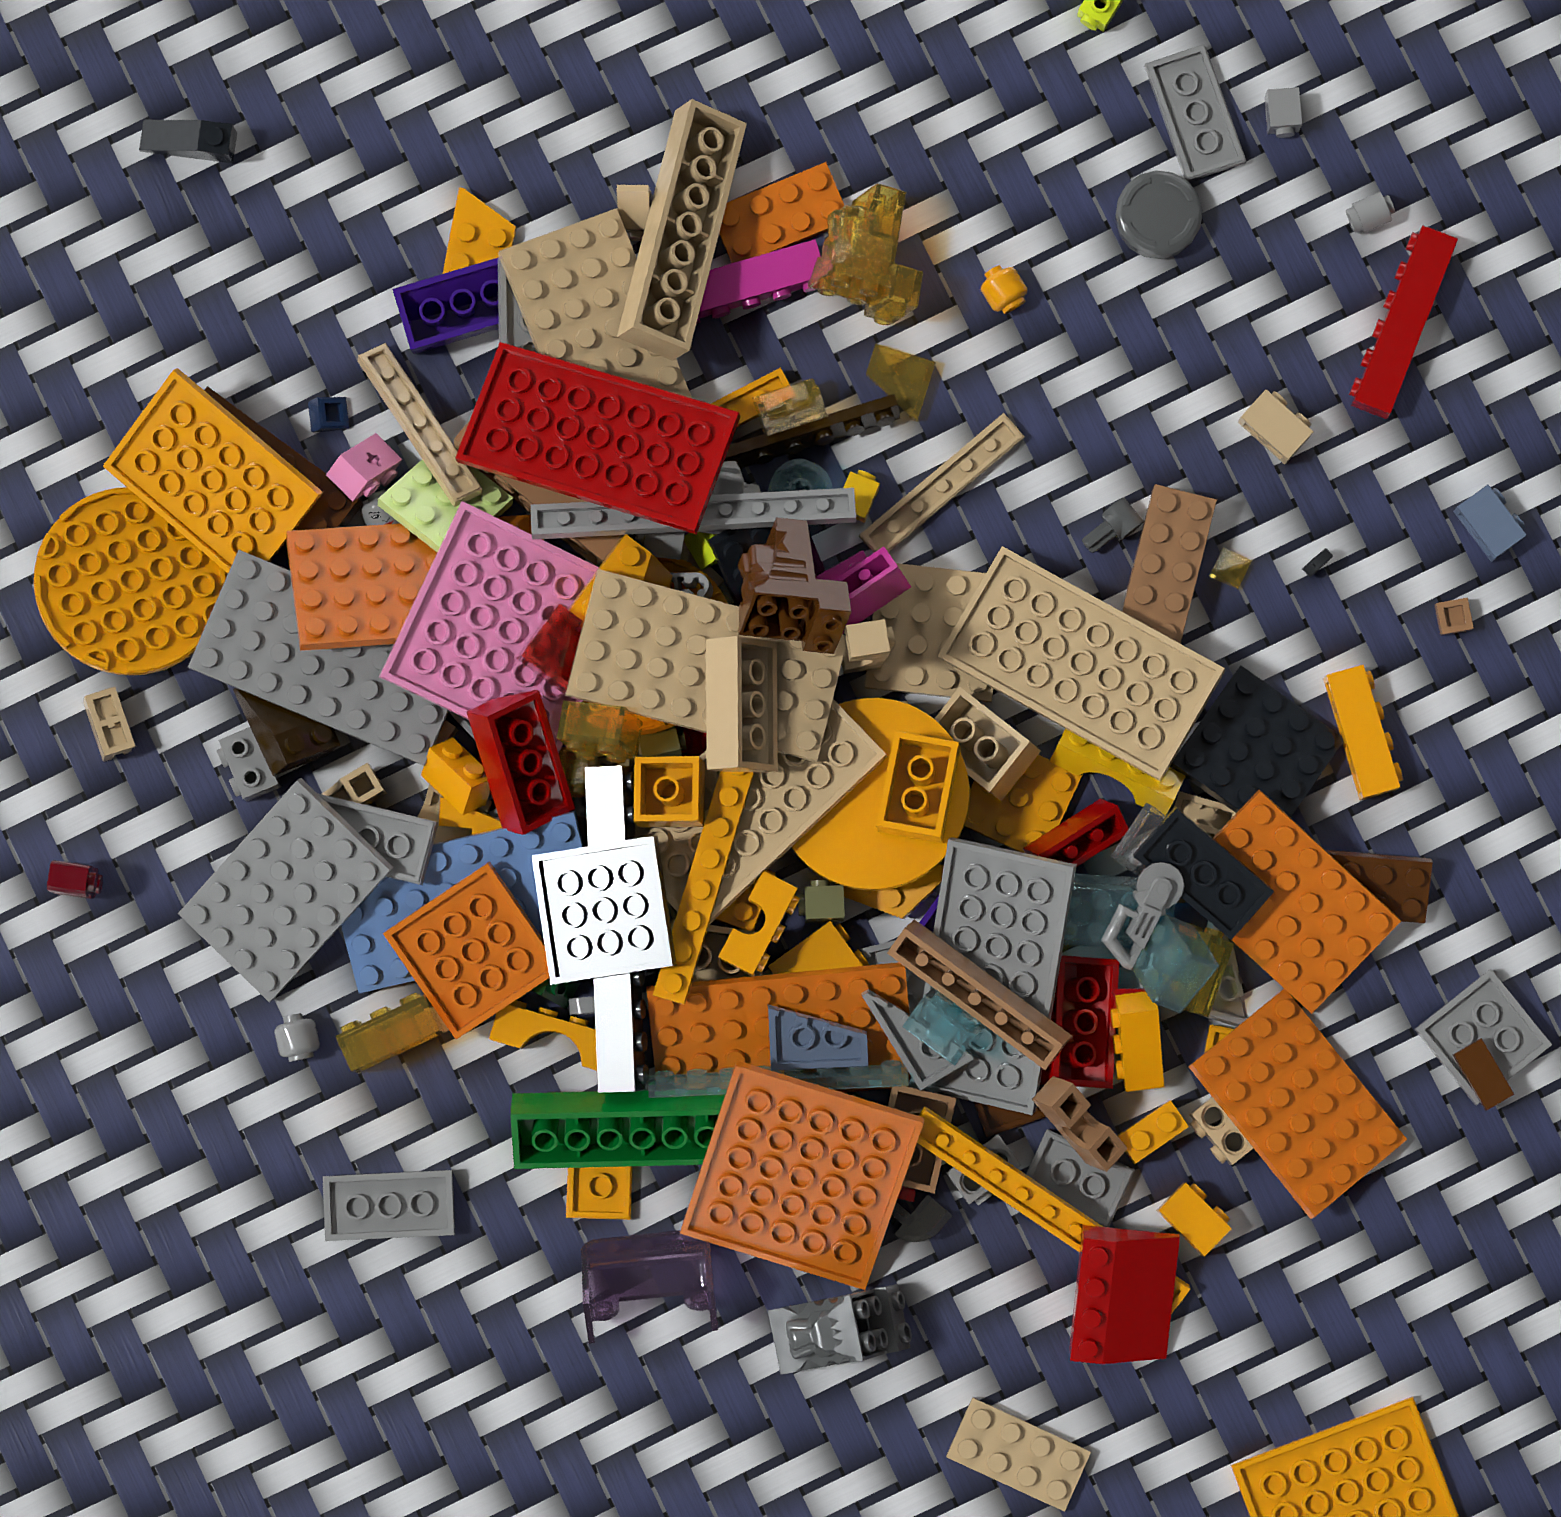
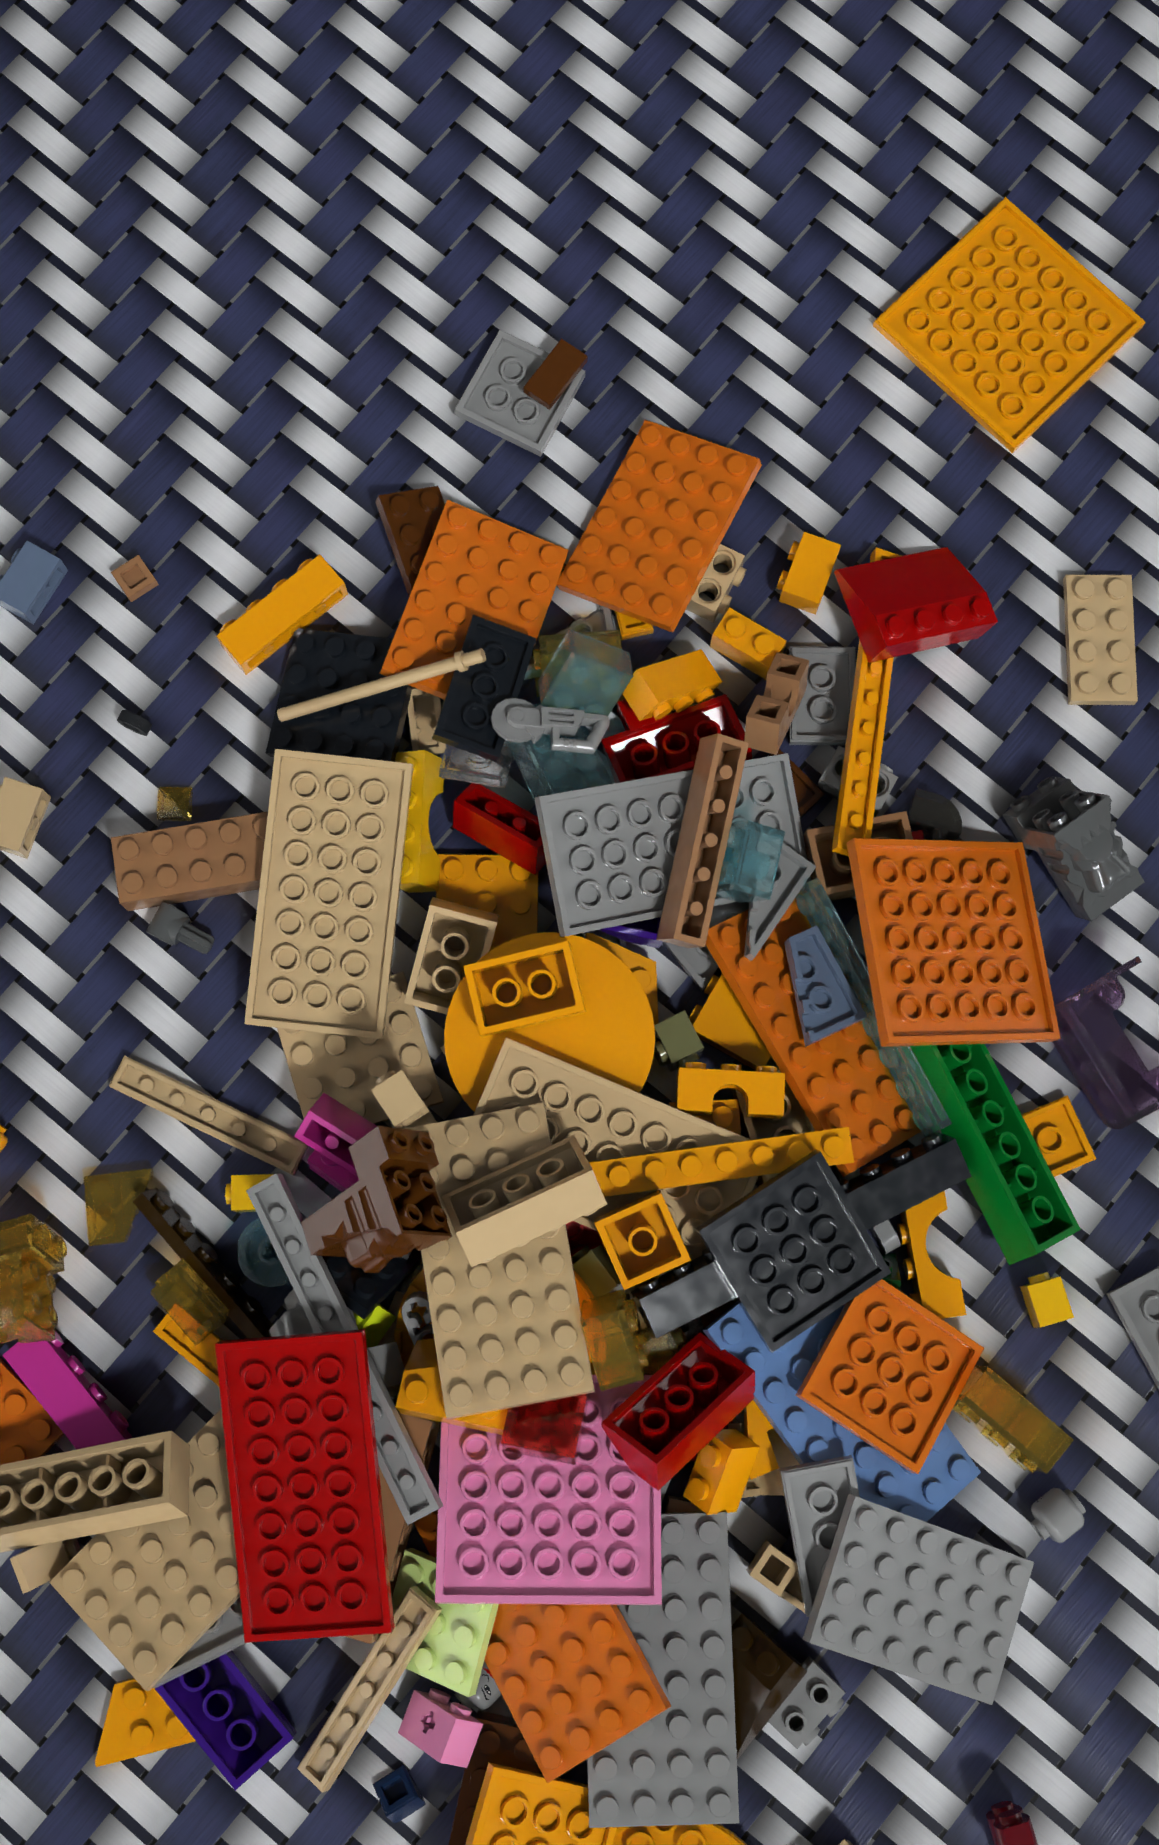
camera: 120 degrees left, 5 degrees down
none -> tan bar [277,648,486,722]
none -> yellow brick [1020,1272,1074,1328]

